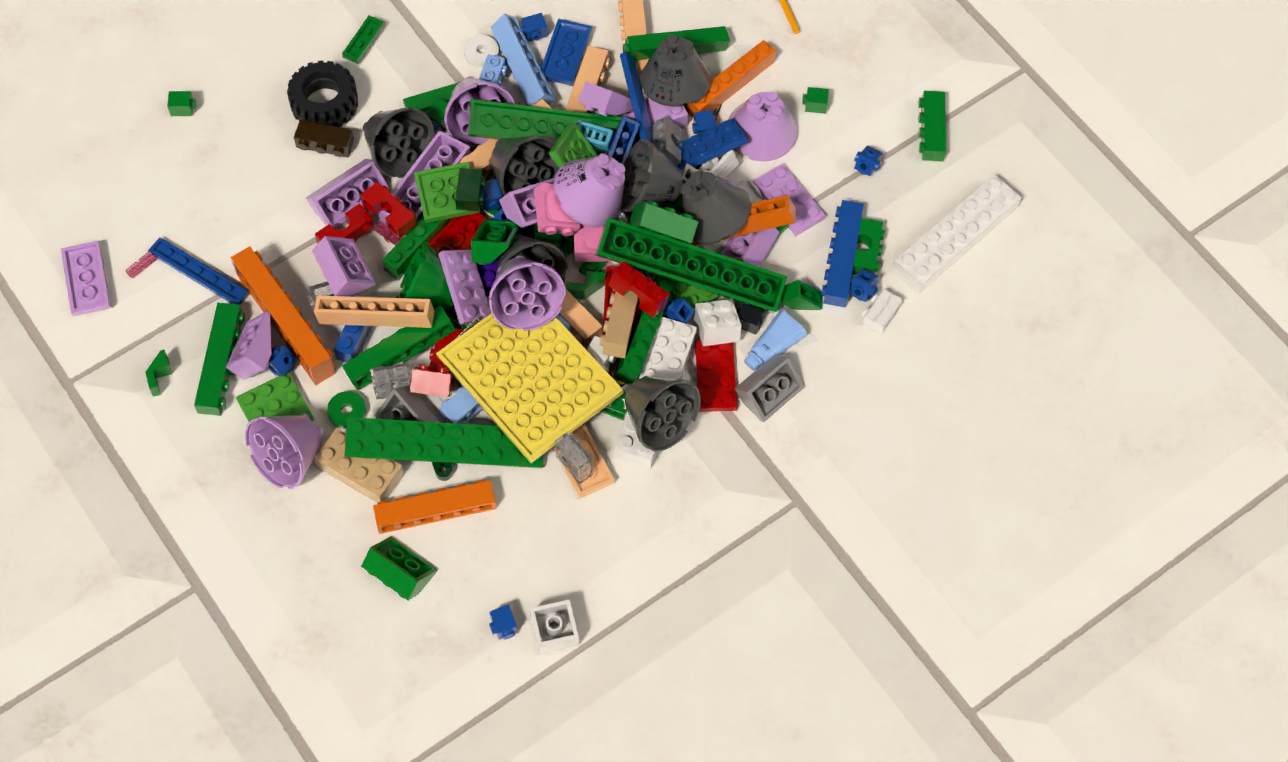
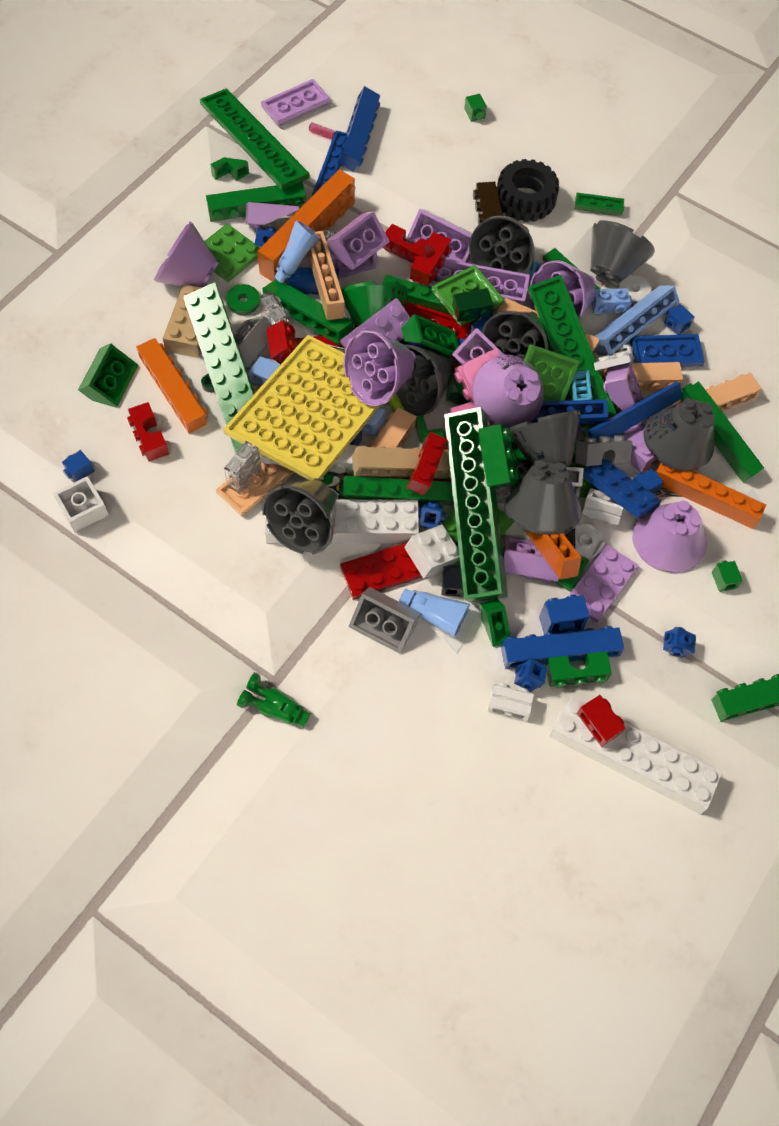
camera: 70 degrees right, 0 degrees up
none -> red arch [127,402,169,462]
none -> green plate [200,88,310,190]
none -> green piece [237,672,311,728]
none -> light blue piece [274,220,320,283]
none -> blue brick [337,86,380,172]
none -> blue brick [539,594,590,634]
none -> red brick [576,695,626,747]
none -> dark grey cone [590,220,655,286]
none -> white plate [594,344,634,370]

